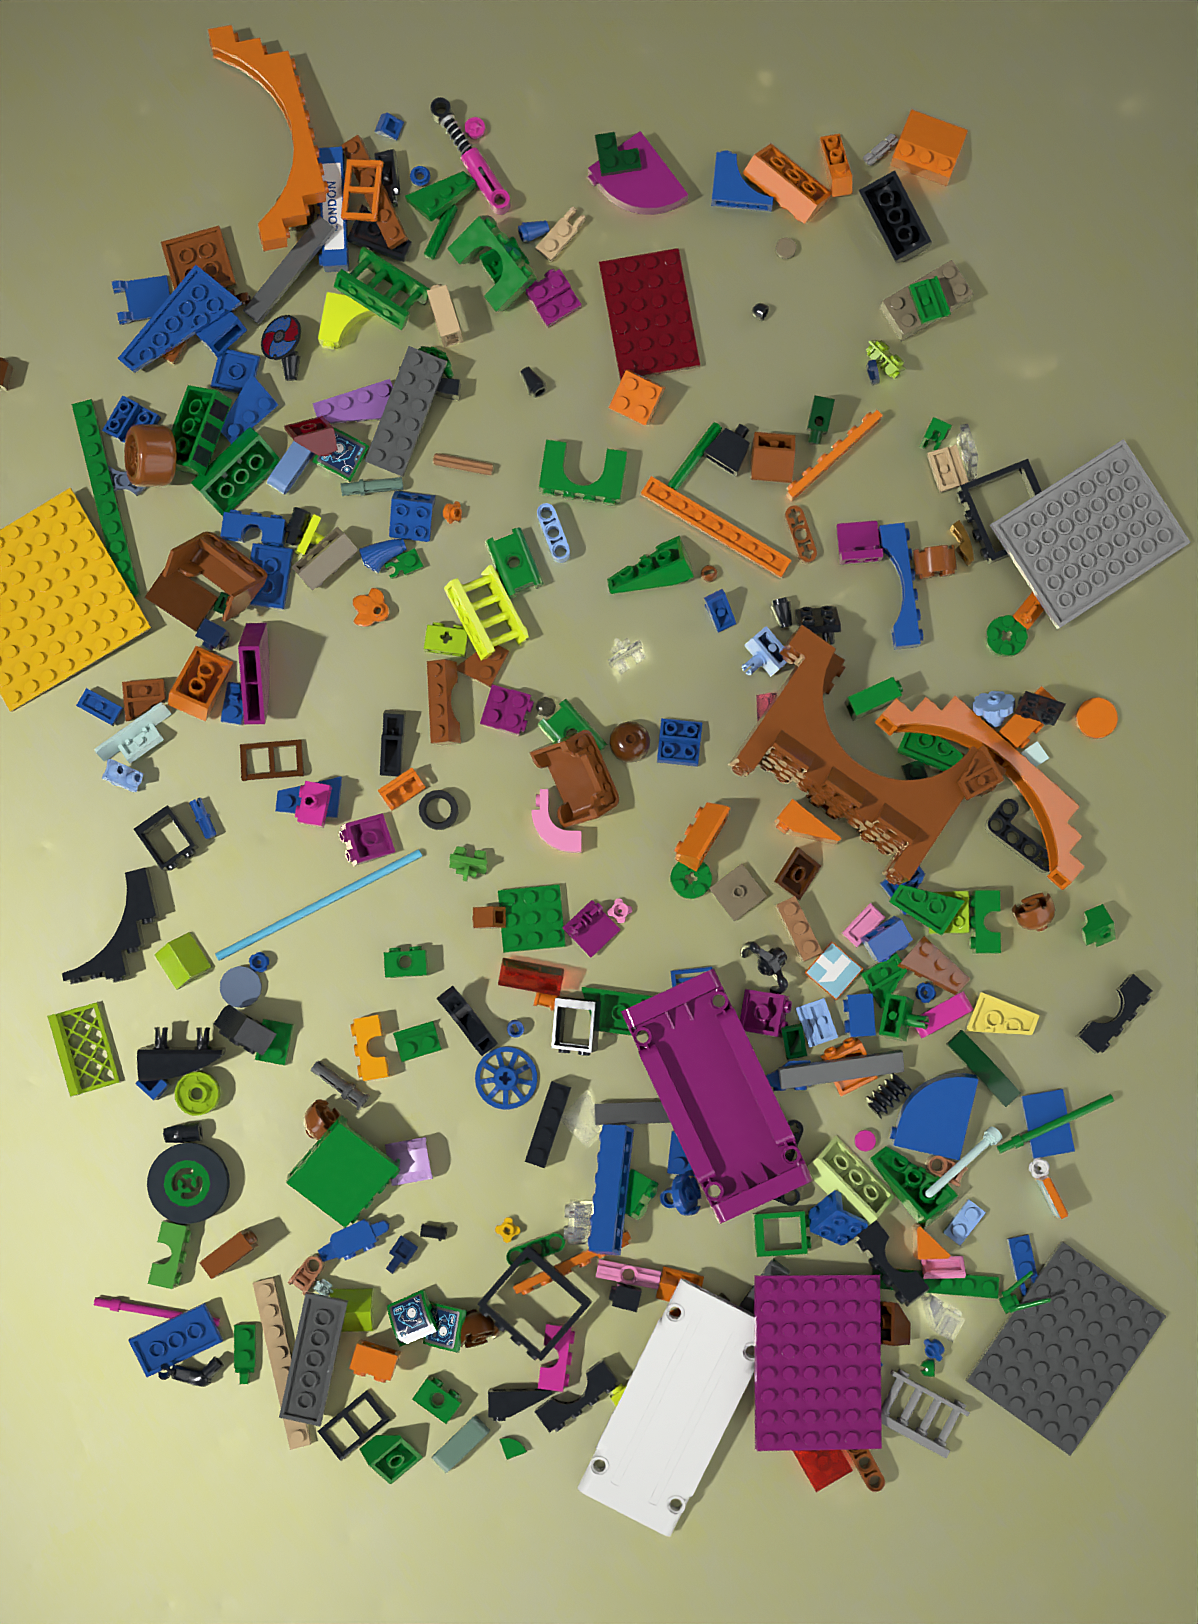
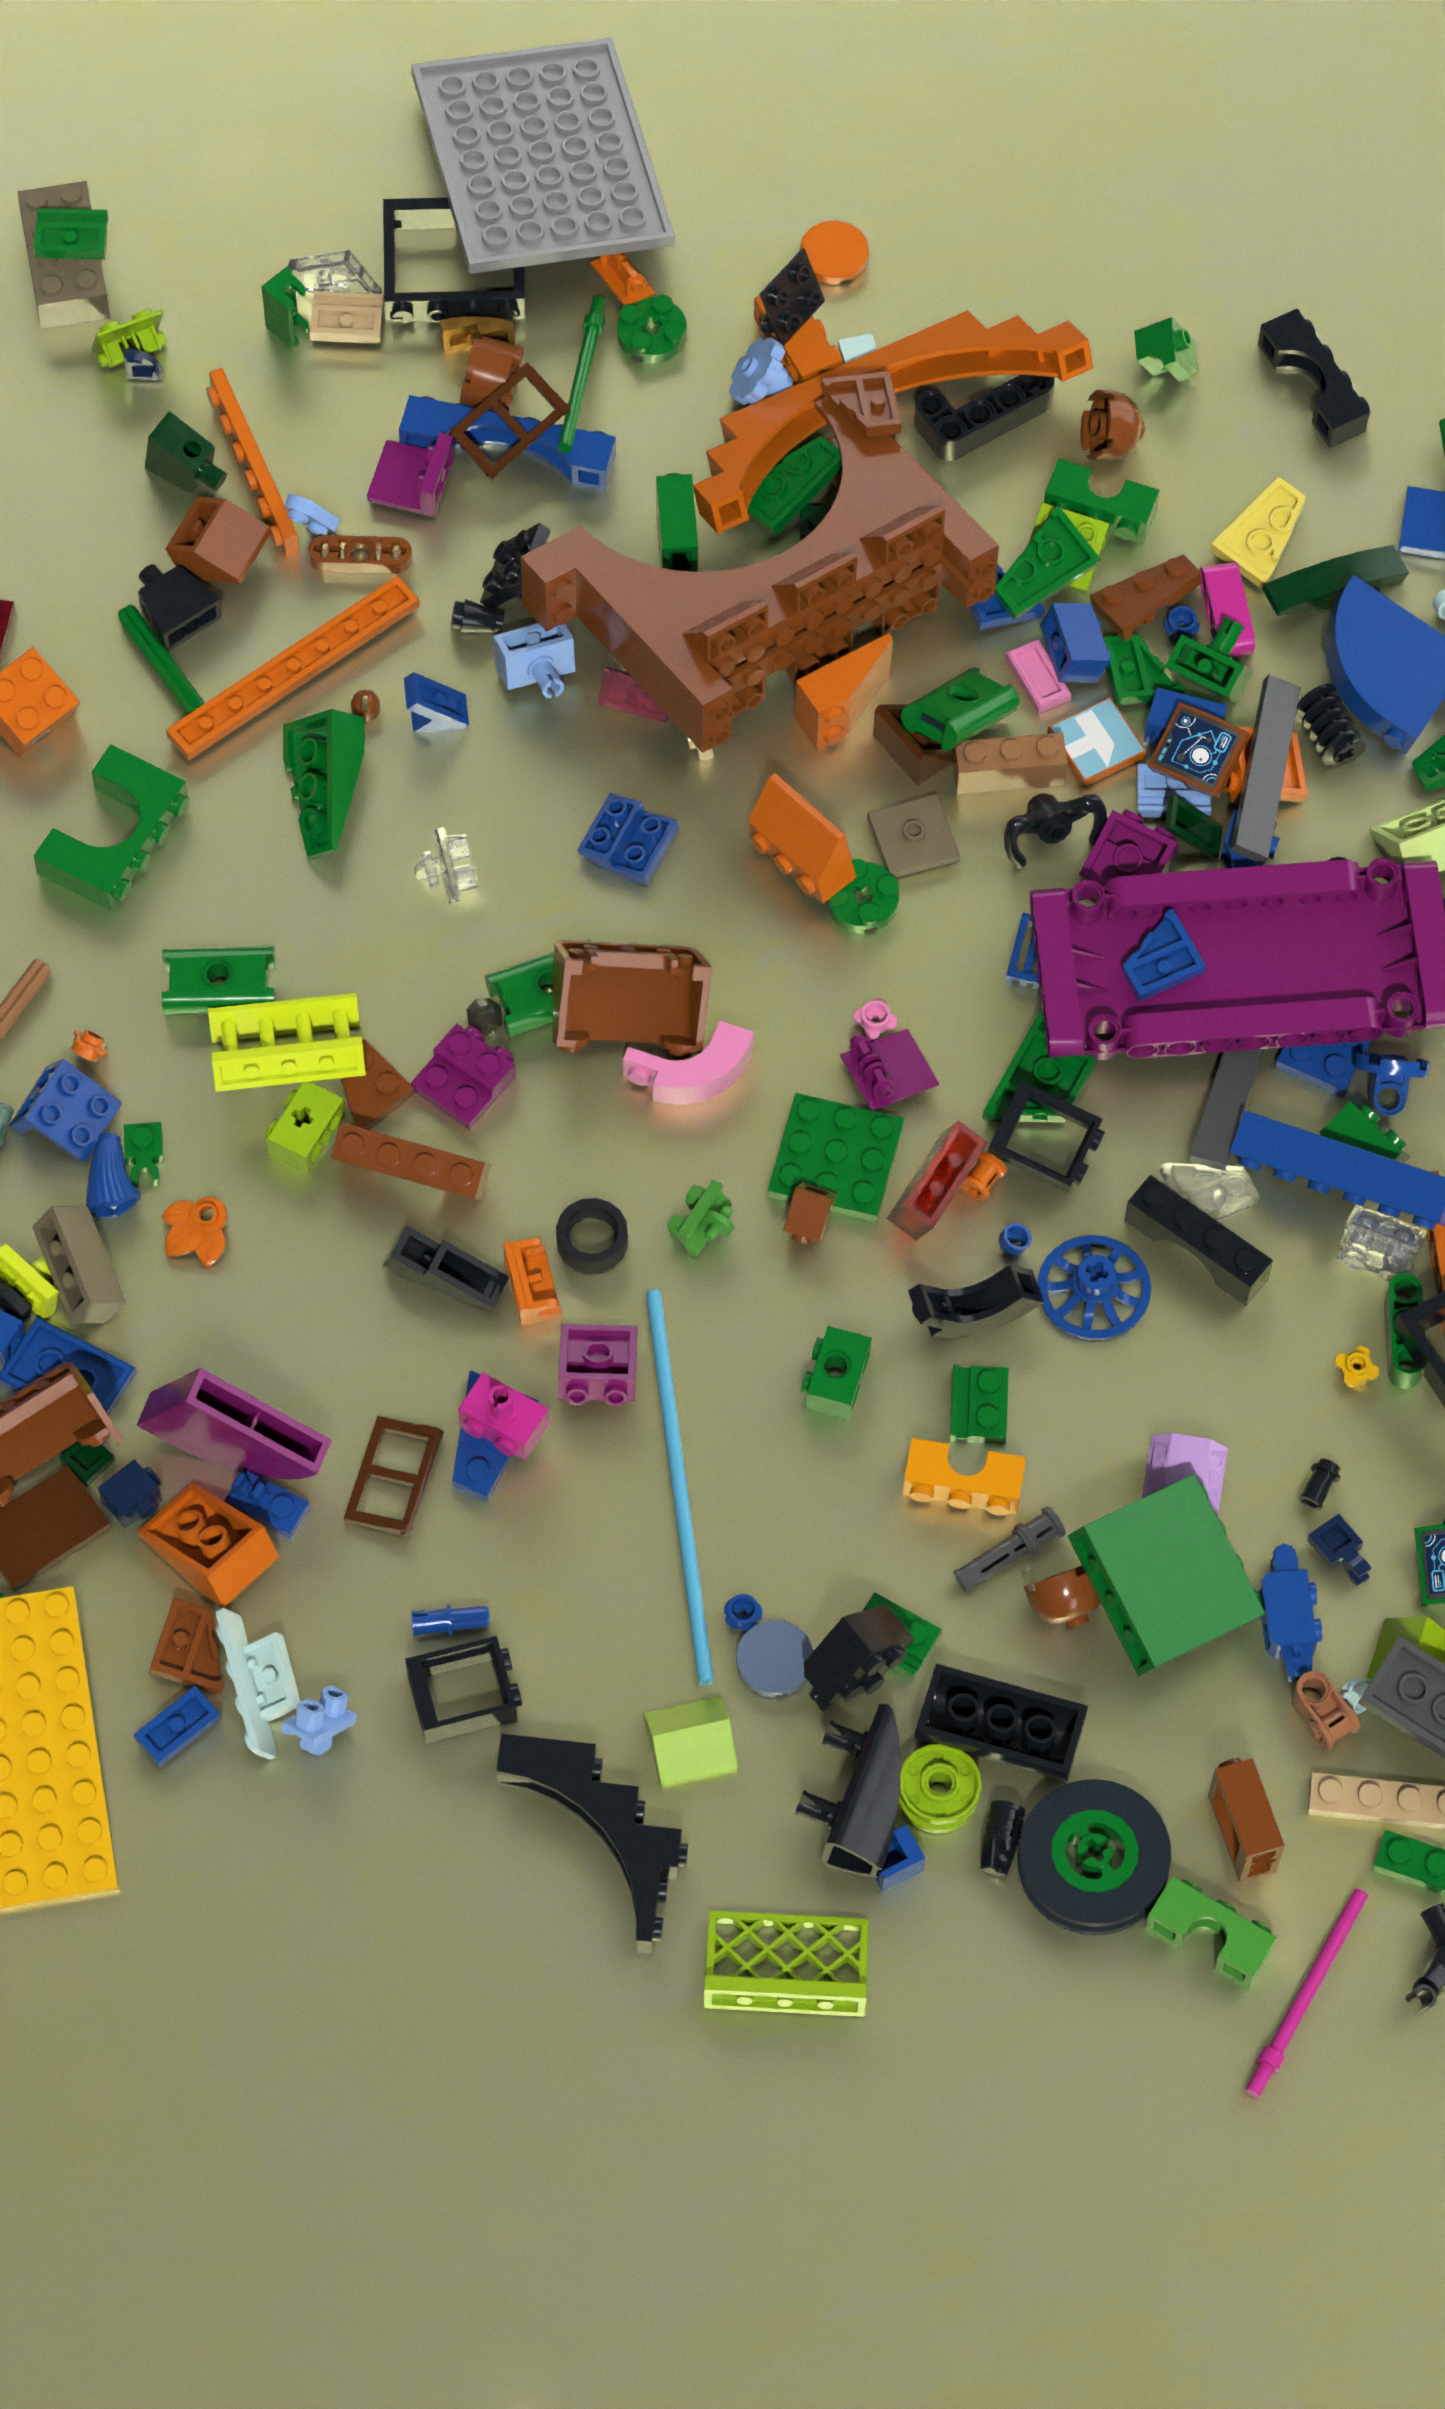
camera: 75 degrees left, 20 degrees down
blue tile [128,1302,223,1378] -> none
light blue beam [537,503,570,563] -> none
reddish brown cylinder [609,721,650,763] -> none
dark pink tile [854,1130,876,1151] -> none
none -> light blue plate [283,494,341,536]
none -> reddish brown window [449,362,570,480]
none -> green bar [558,296,606,453]
none -> green piece [901,668,1019,751]
none -> black brick [914,1663,1088,1782]
none -> blue wing [1122,909,1206,1002]
none -> slope [1147,702,1250,799]

